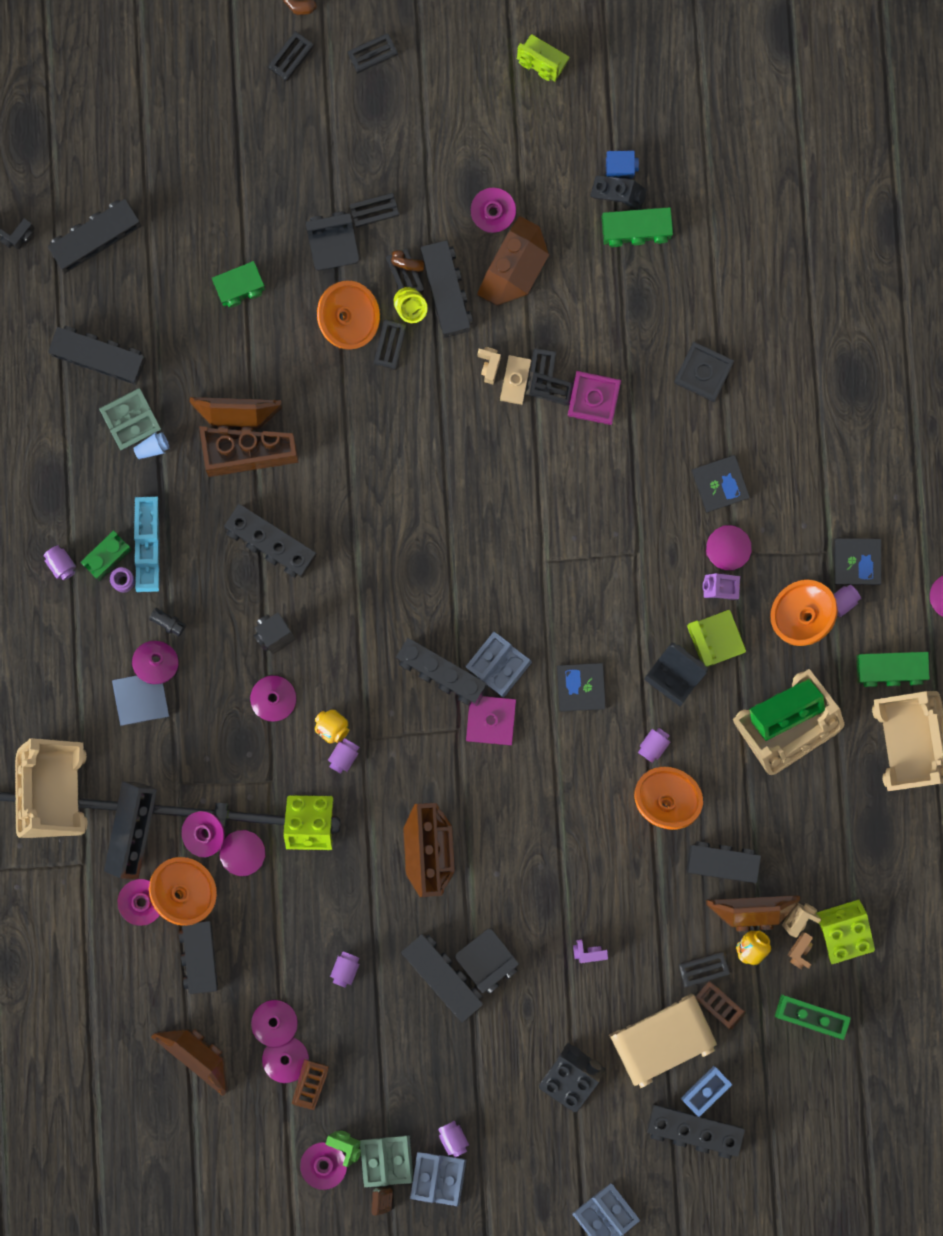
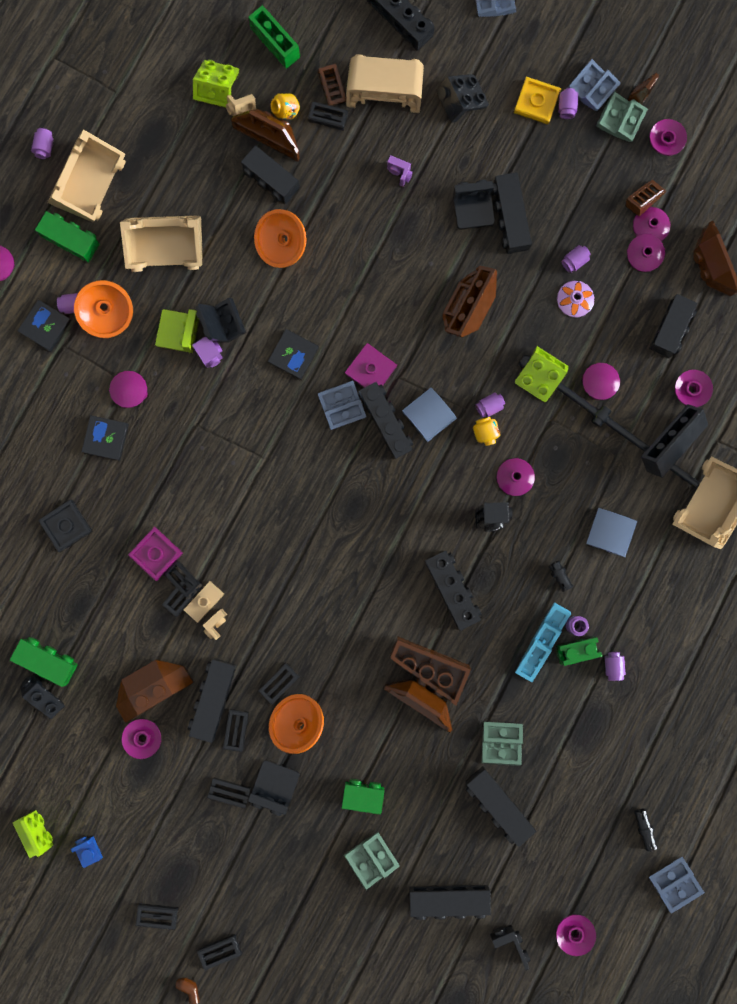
camera: 150 degrees left, 0 degrees up
magenta dish [132,641,178,684] -> none
light blue cone [134,432,169,460] -> none
orange dish [149,857,217,925] -> none
magenta dish [181,811,224,857] -> none
bright green bracket [325,1130,361,1167] -> none
reddish brown arm [391,250,424,271] -> none
neon yellow wheel [394,287,427,323] -> none
blue brick [606,151,639,179] -> none
medium lavender brick [638,728,671,763] -> none
medium blue brick [681,1066,732,1117] -> none
medium lavender bracket [703,573,740,600] -> none
green brick [750,679,825,741] -> none
medium nougat bracket [787,932,813,970] -> none
none -> blue bracket [71,836,103,868]
none -> medium lavender brick [192,337,223,368]
none -> sand green slope [343,832,400,890]
none -> sand blue slope [402,388,457,442]
none -> yellow tile [514,77,561,124]
none -> lavender dish [557,281,594,318]

